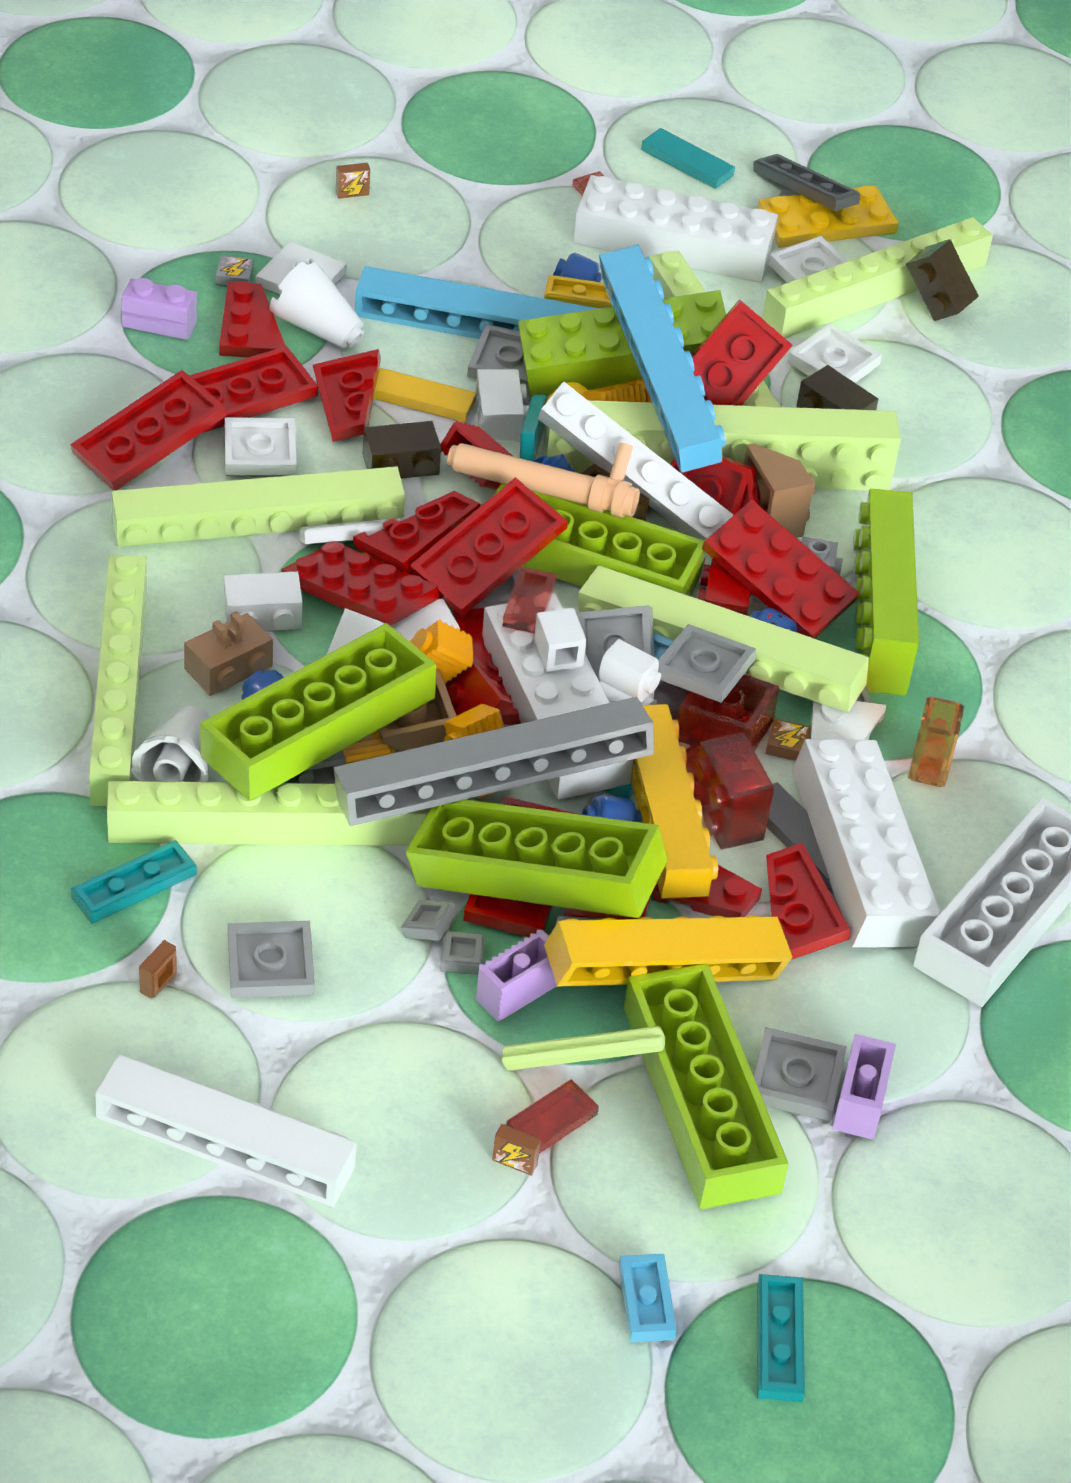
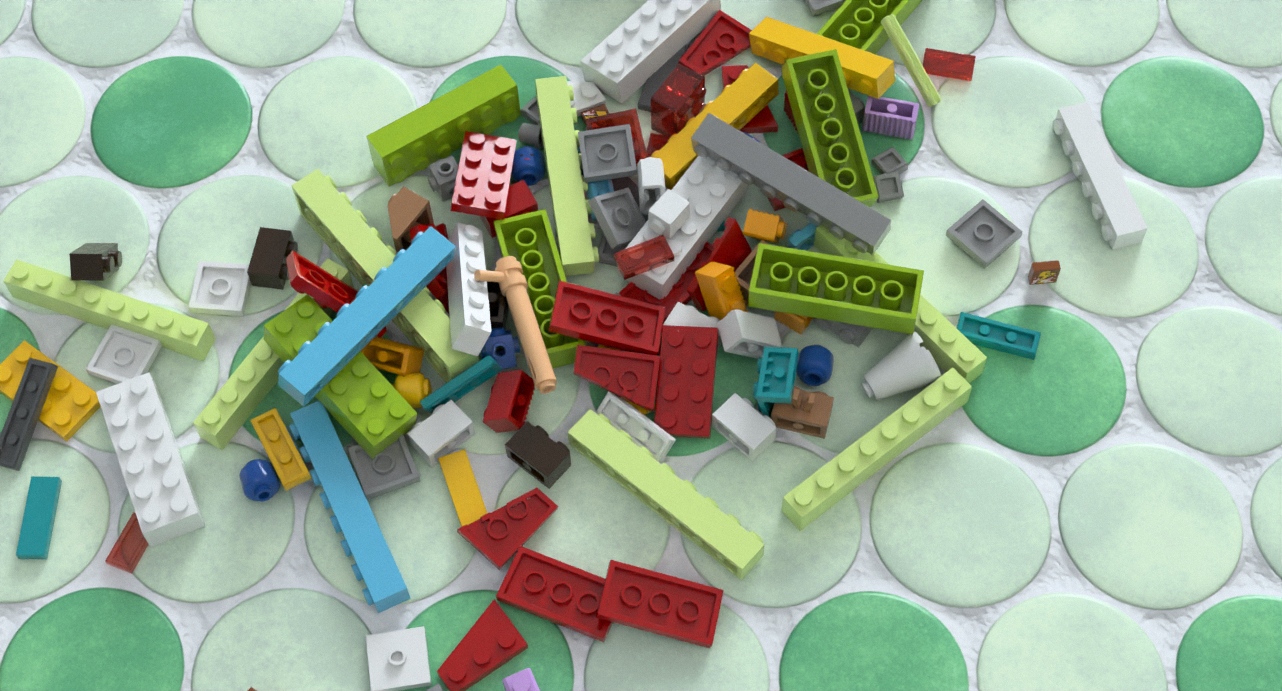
camera: 120 degrees left, 15 degrees up
white plate [225,418,297,476] -> none
white cone [269,258,364,349] -> none
dark orange tile [492,1124,541,1176] -> none
clear orange brick [908,697,964,787] -> none
none -> teal bracket [753,347,799,418]

